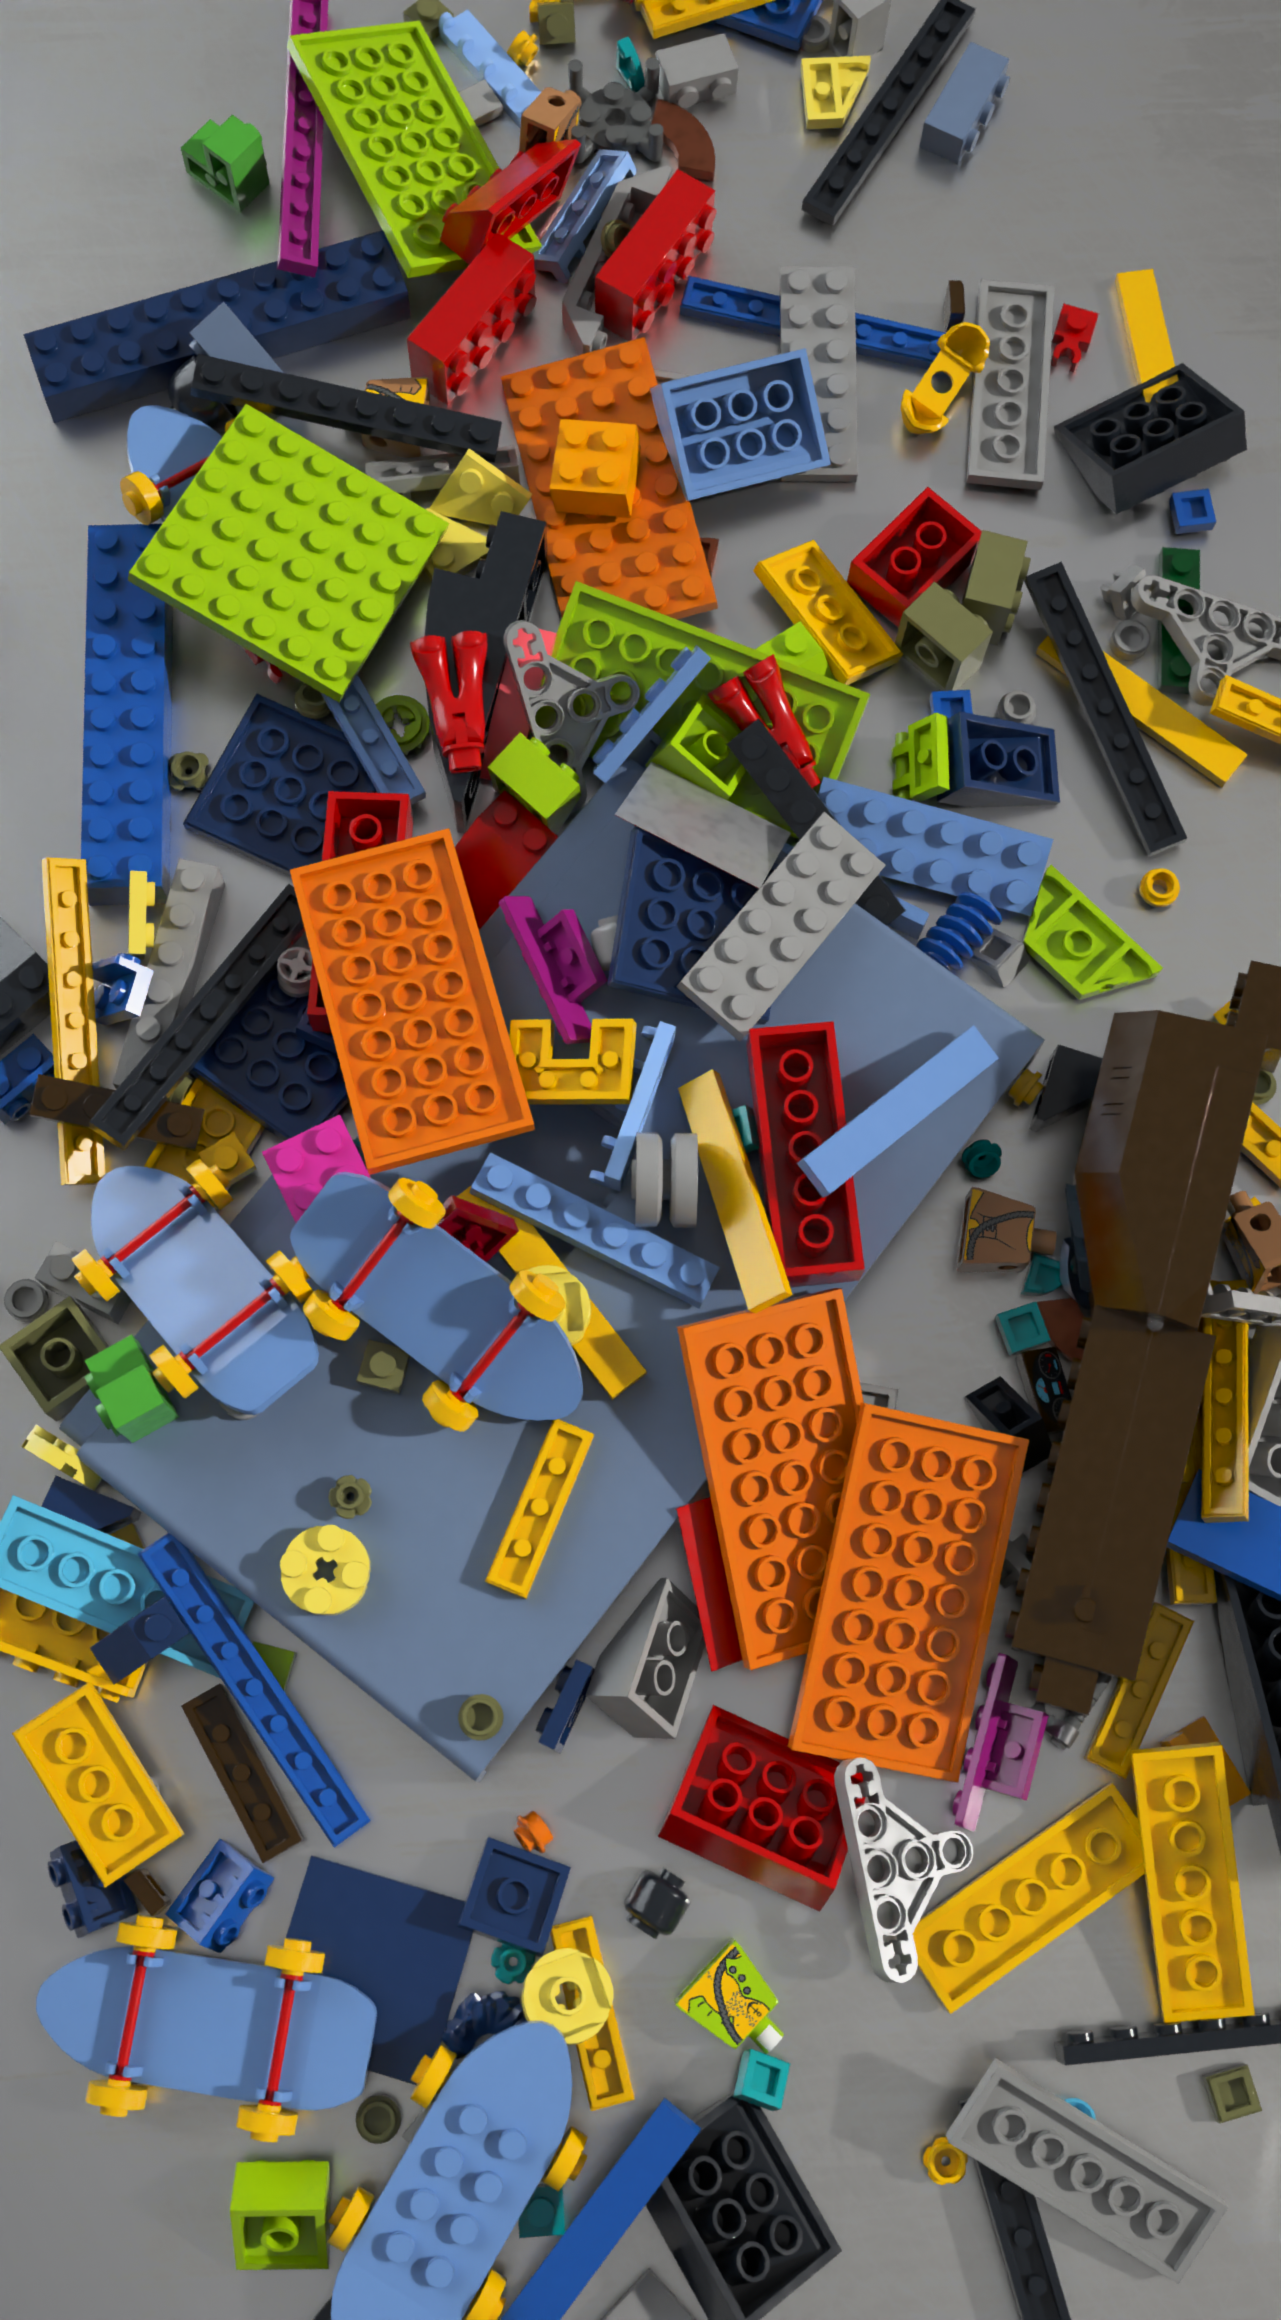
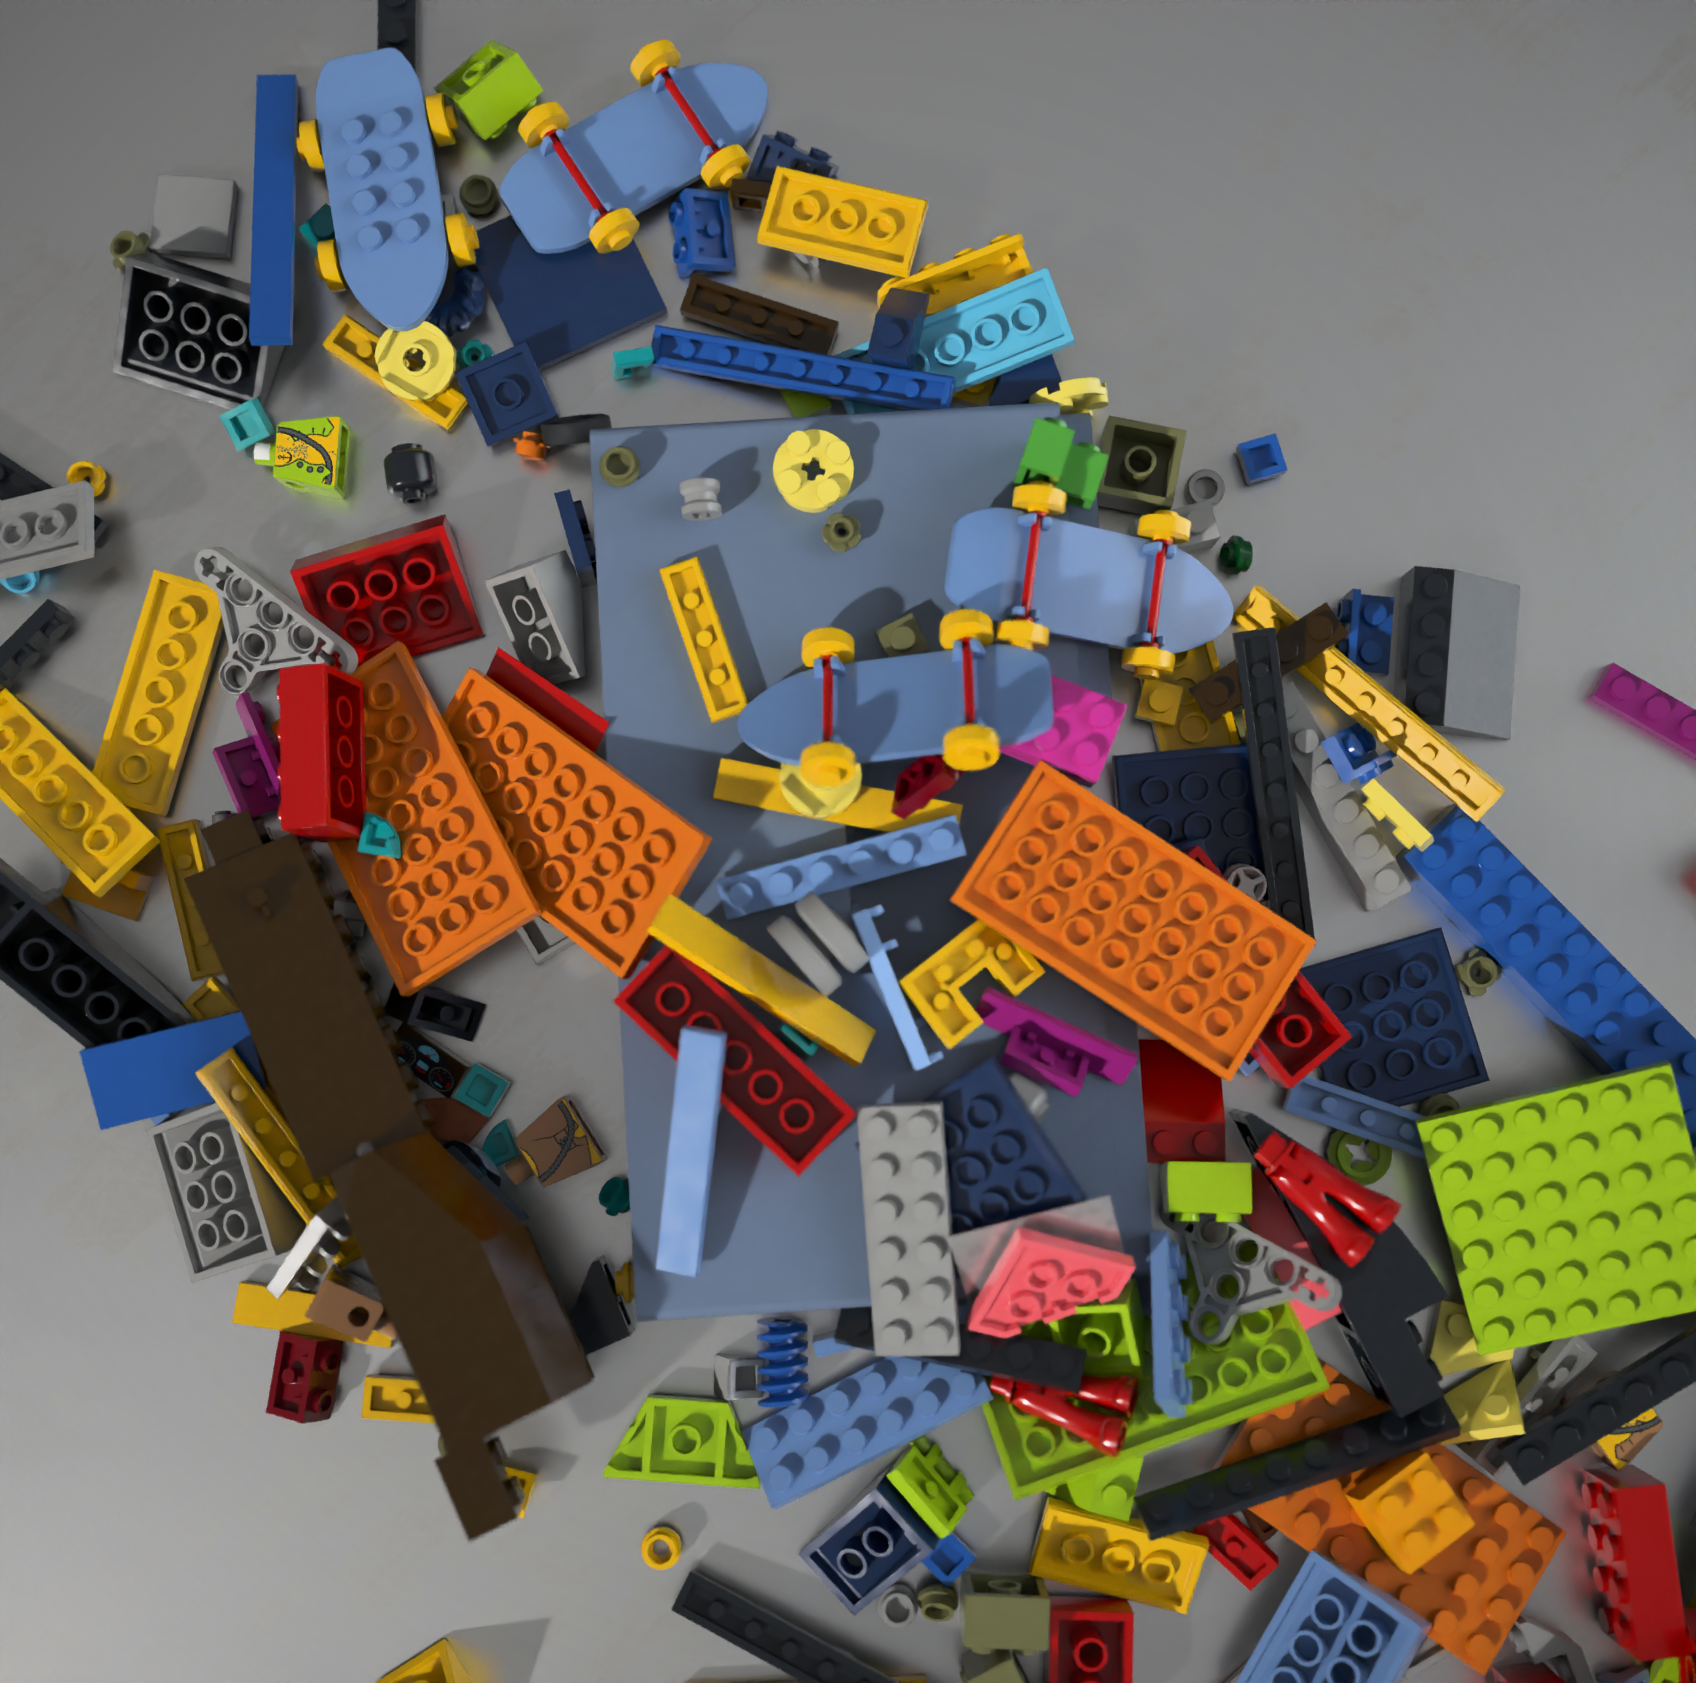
camera: 145 degrees right, 10 degrees up
none -> red brick [276,663,366,843]
none -> teal tile [358,812,401,859]
none -> black tyre [541,414,612,445]
none -> teal tile [611,346,654,380]
none -> light grey wheel [680,478,722,521]
none -> olive plate [918,1583,959,1622]
none -> coral plate [966,1227,1136,1338]
none -> black plate [1133,1396,1461,1542]
none -> red plate [1189,1514,1279,1591]
none -> dark green plate [1219,536,1253,575]

